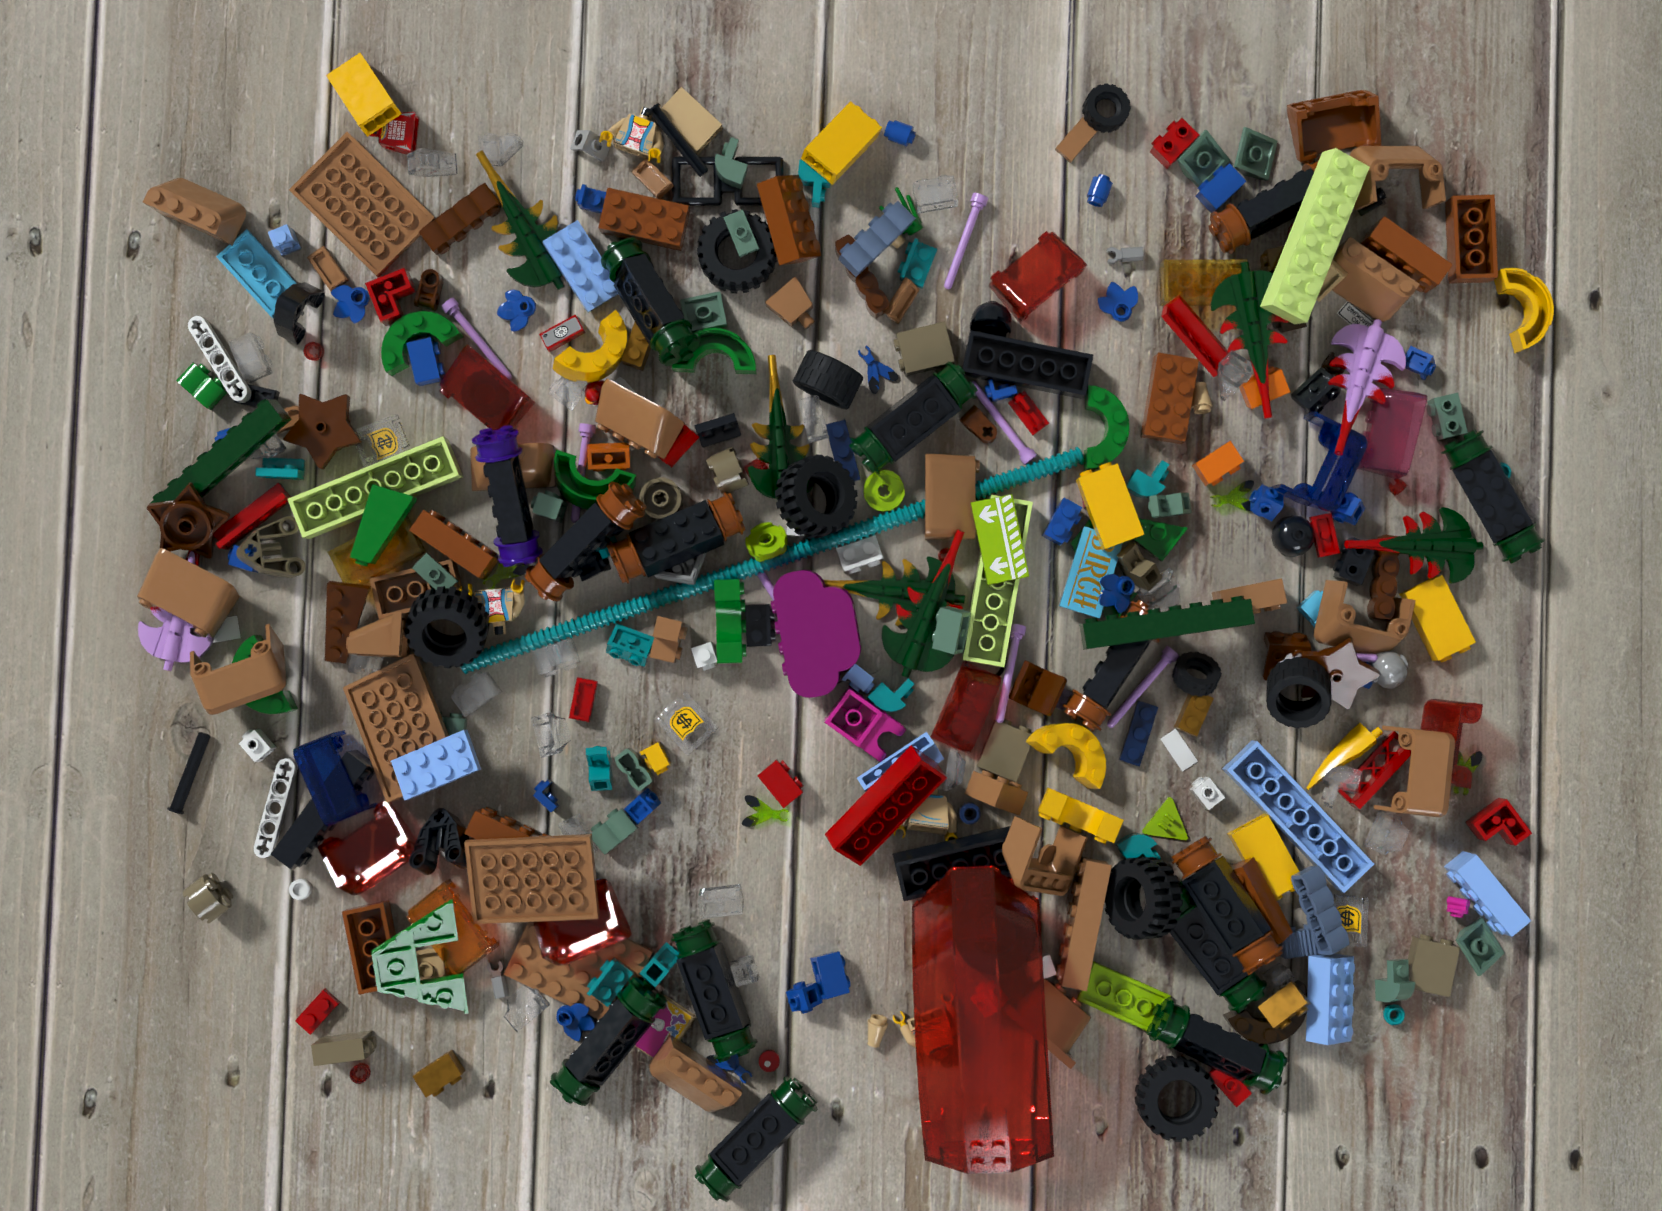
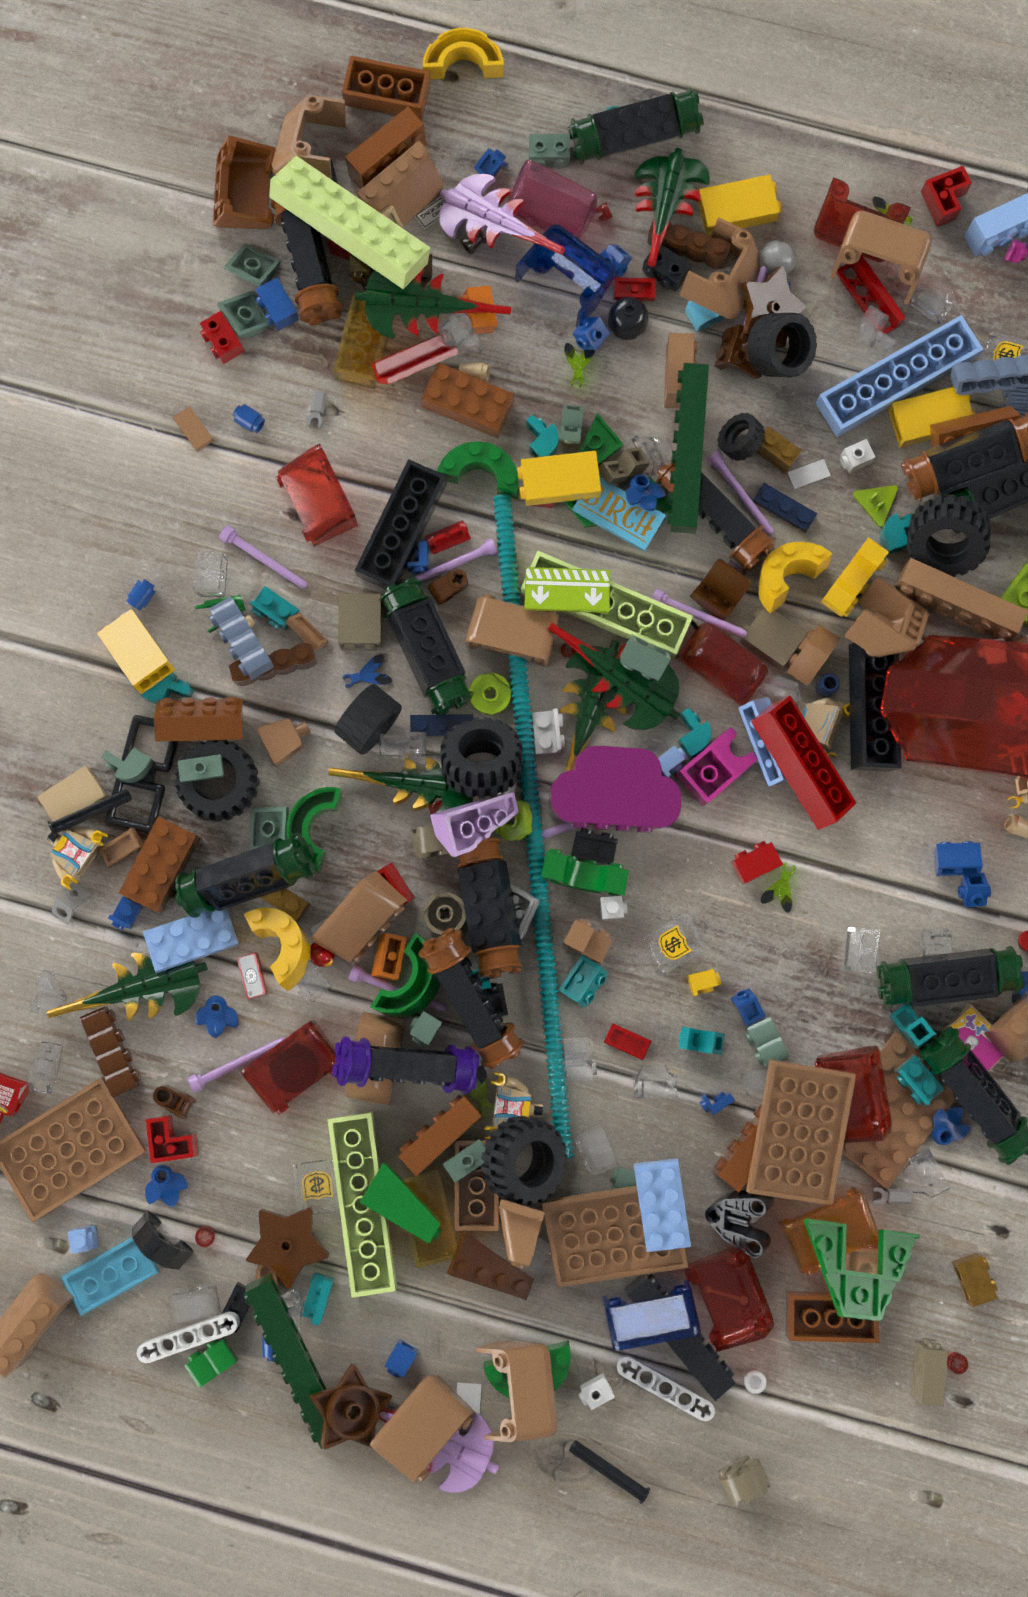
camera: 75 degrees left, 5 degrees down
red fence [213,483,291,550] -> none
dark tan connector [236,516,305,578] -> none
red plate [295,988,341,1035] -> none
medium nougat tile [307,246,349,291] -> none
green brick [381,311,464,376] -> none
blue brick [406,337,446,386] -> none
sand green brick [615,748,654,791] -> none
black bracket [694,413,741,448] -> none
black cylinder [970,301,1012,337] -> none
blue brick [1042,498,1083,546] -> none
black tyre [1082,83,1131,133] -> none
blue plate [1097,282,1138,322] -> none
orange brick [1192,441,1244,486] -> none
black bracket [1291,367,1340,418] -> none
yellow piece [1306,723,1383,791] -> none
none -> lavender wedge [430,791,519,857]

